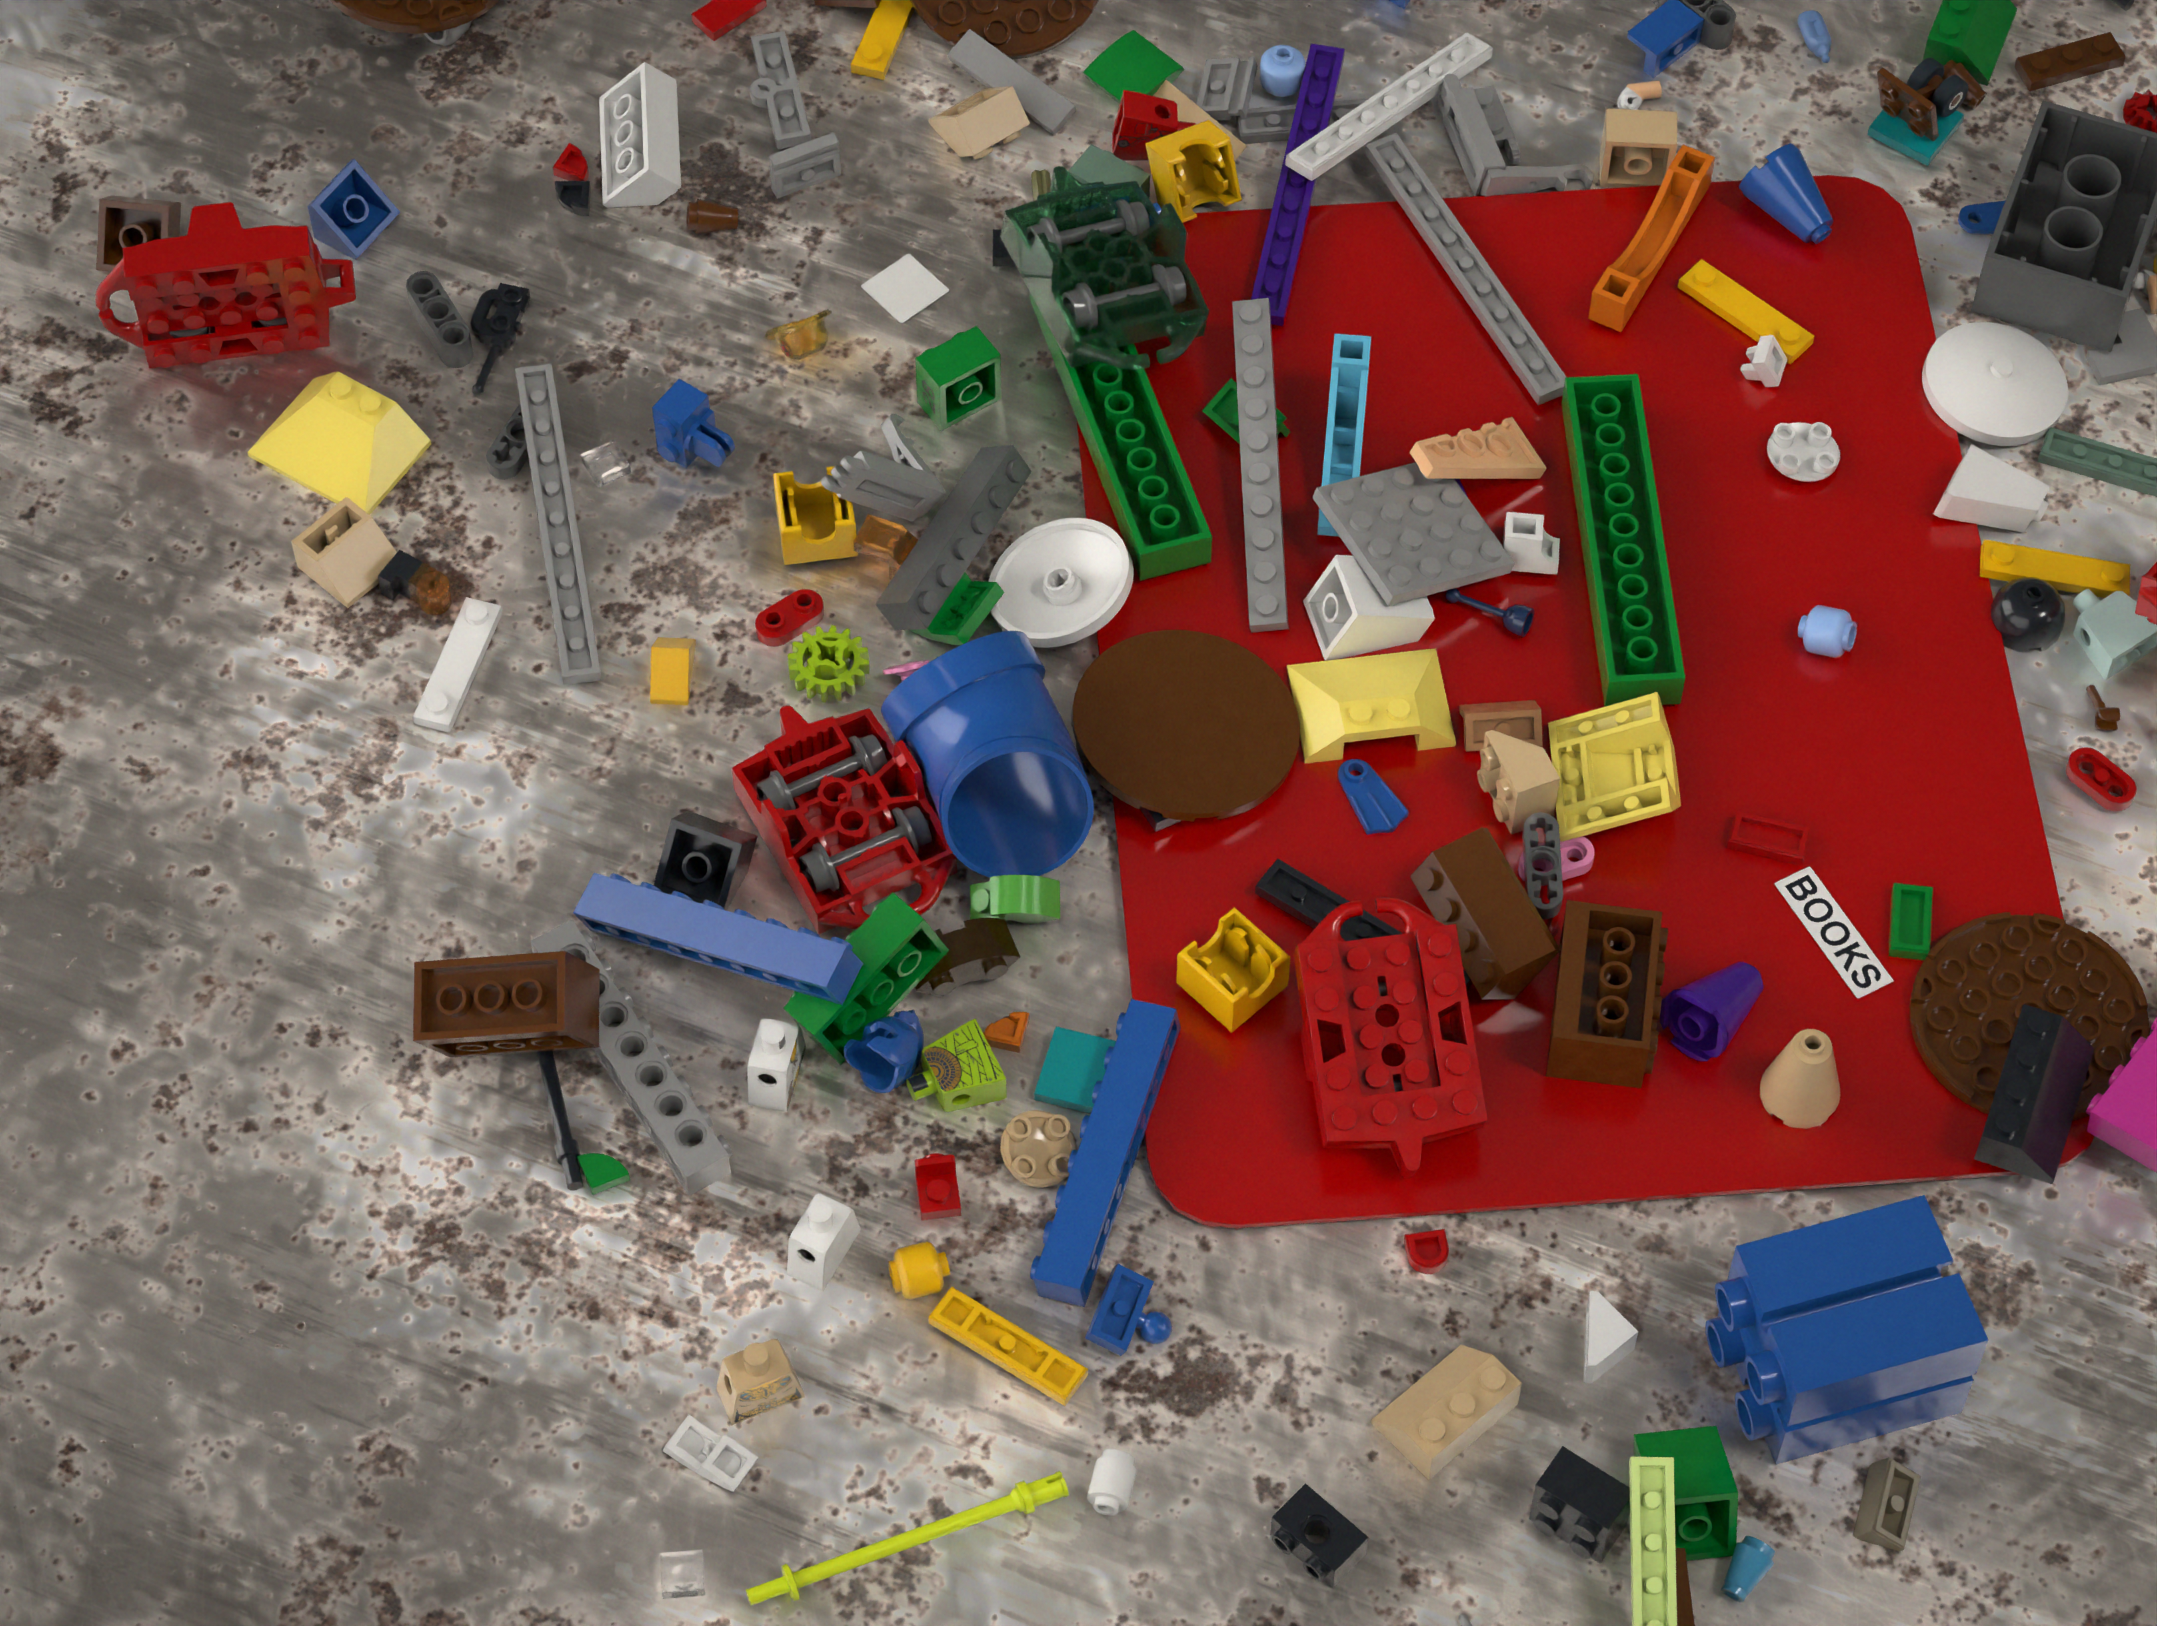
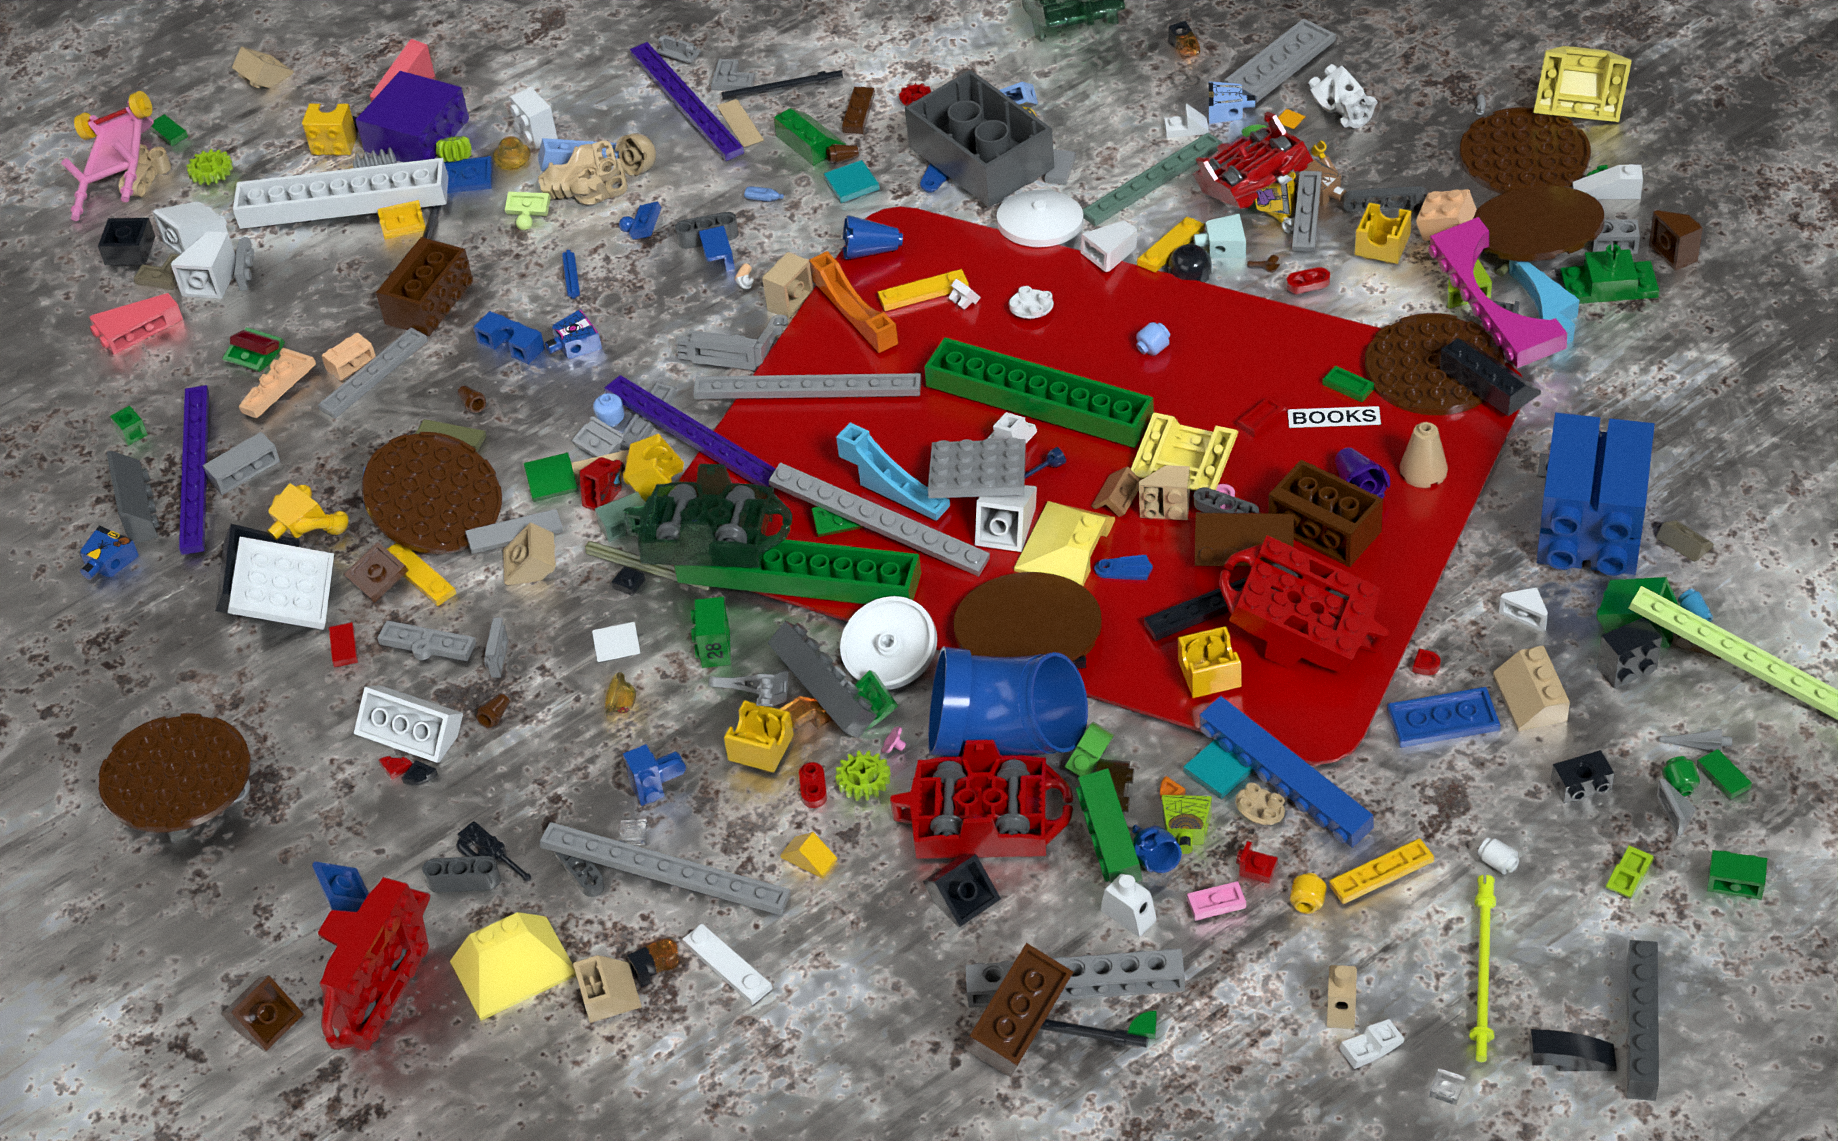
camera: 55 degrees left, 10 degrees down
brick [573,873,863,1005] -> none
white torso [787,1193,860,1292] -> none
blue plate [1085,1264,1172,1356] -> none
white tile [1285,32,1493,181] -> none
light nougat wing [1410,417,1547,479] -> none
reddish brown plate [1877,58,1968,141] -> none
none -> bright pink plate [1187,881,1246,921]
none -> blue tile [1387,687,1501,748]

